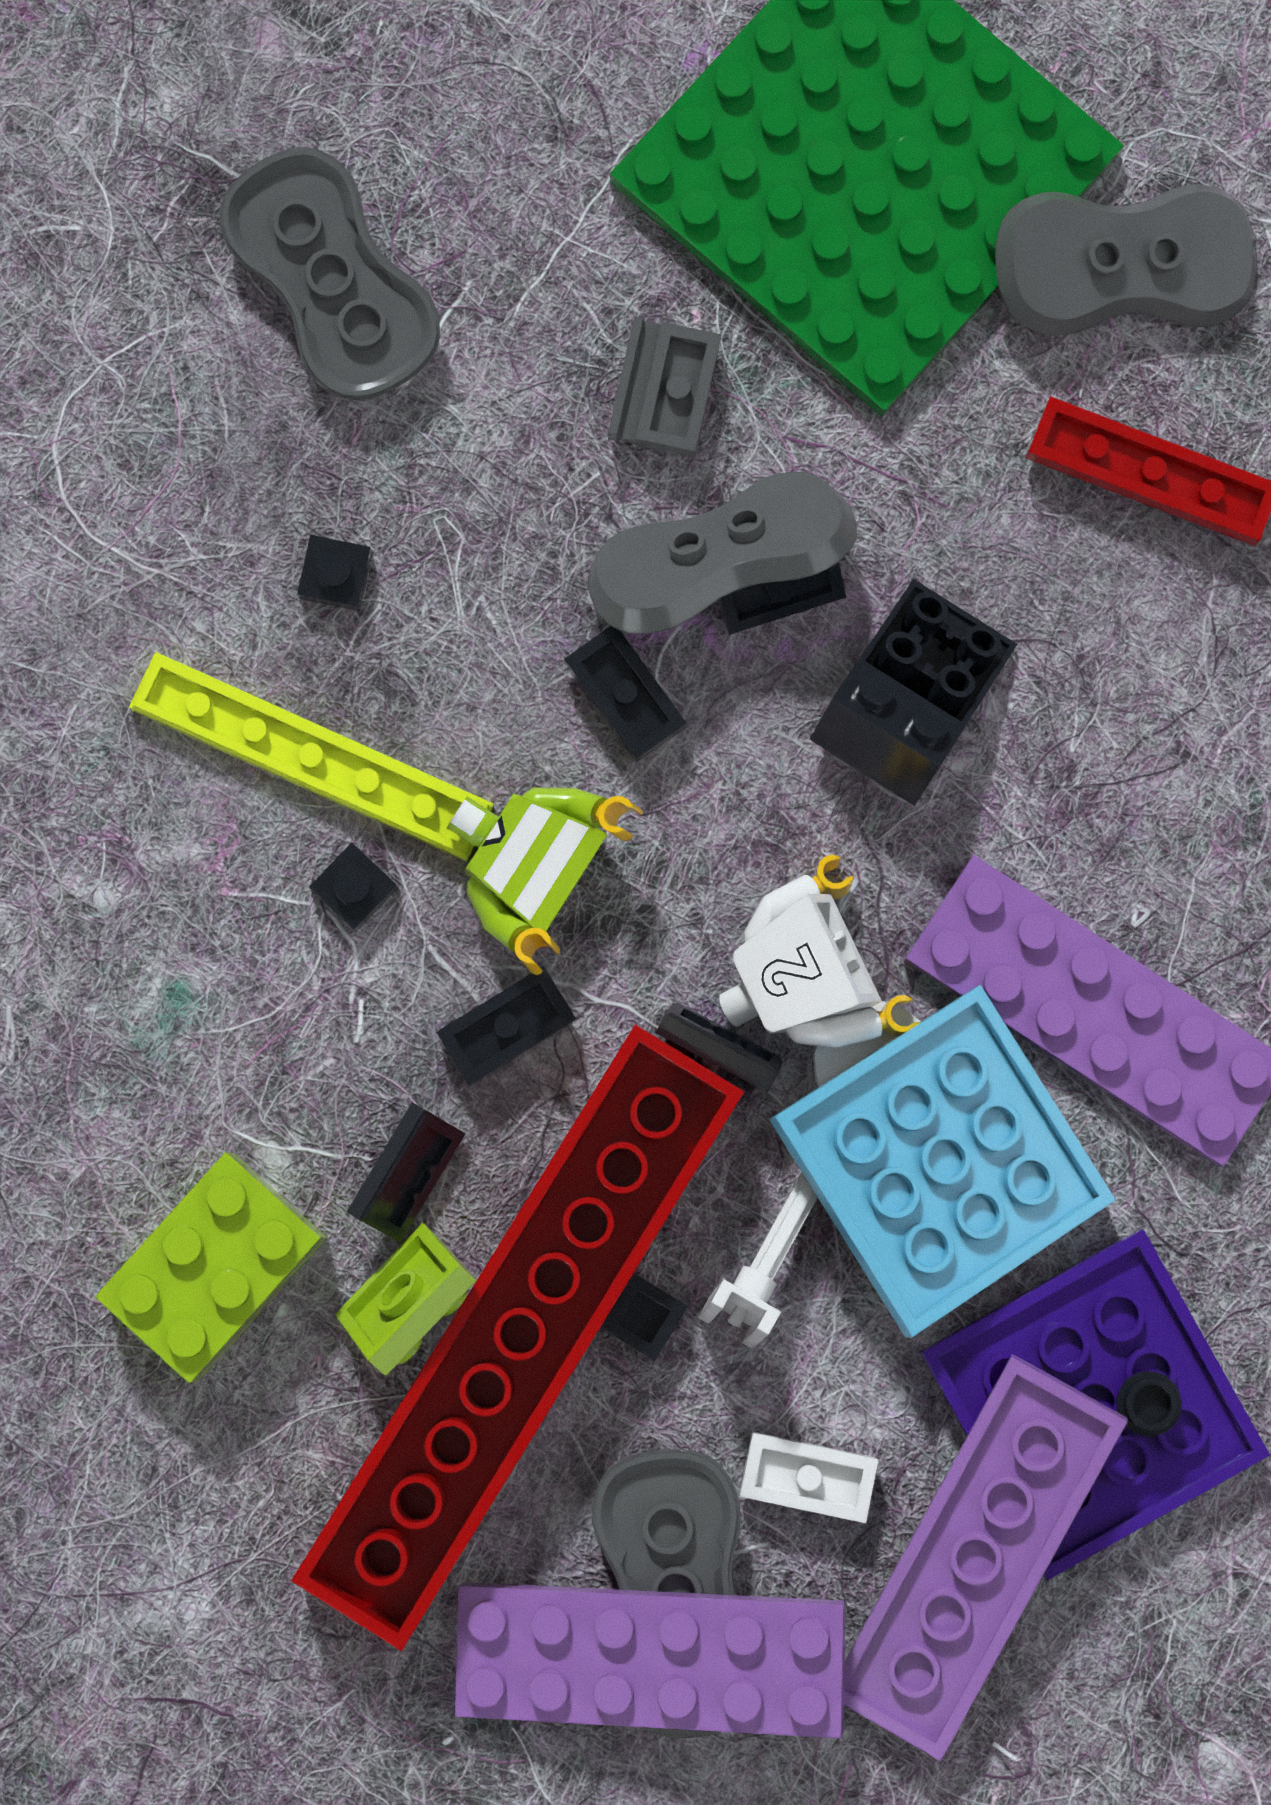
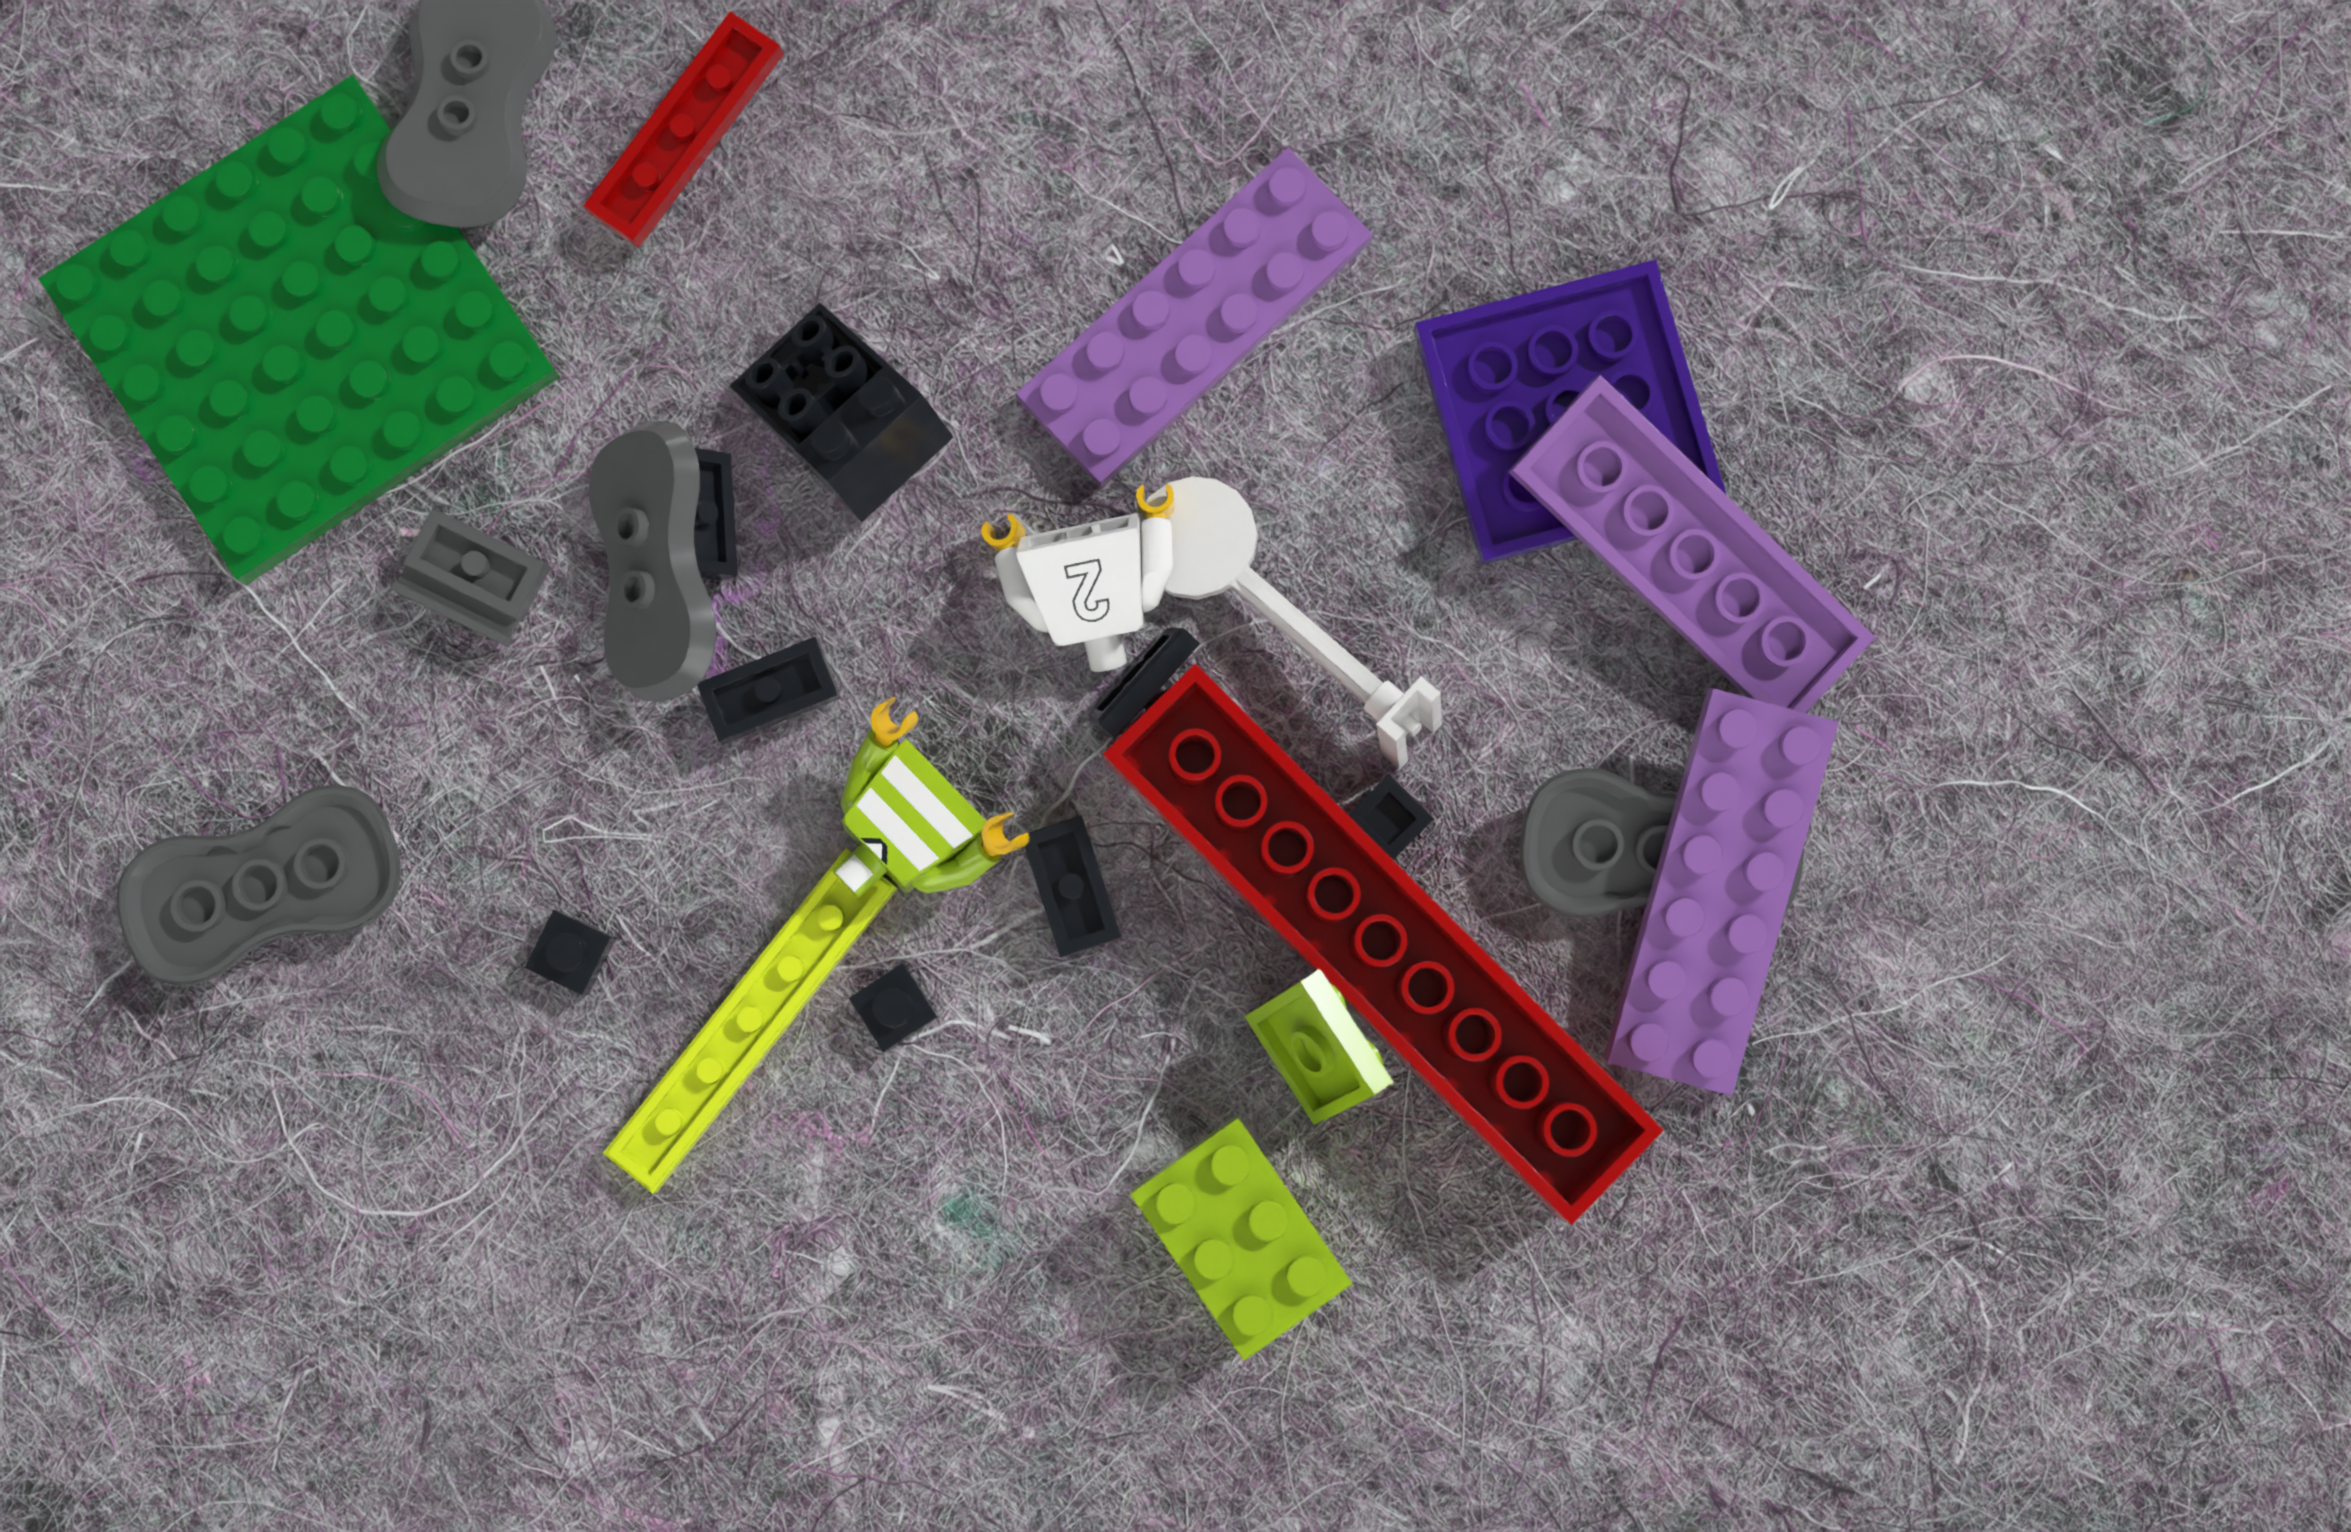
camera: 75 degrees left, 0 degrees up
black plate [347,1102,466,1243] -> none
white plate [739,1431,878,1523] -> none
medium azure plate [769,985,1116,1338] -> none
black plate [1116,1371,1182,1437] -> none

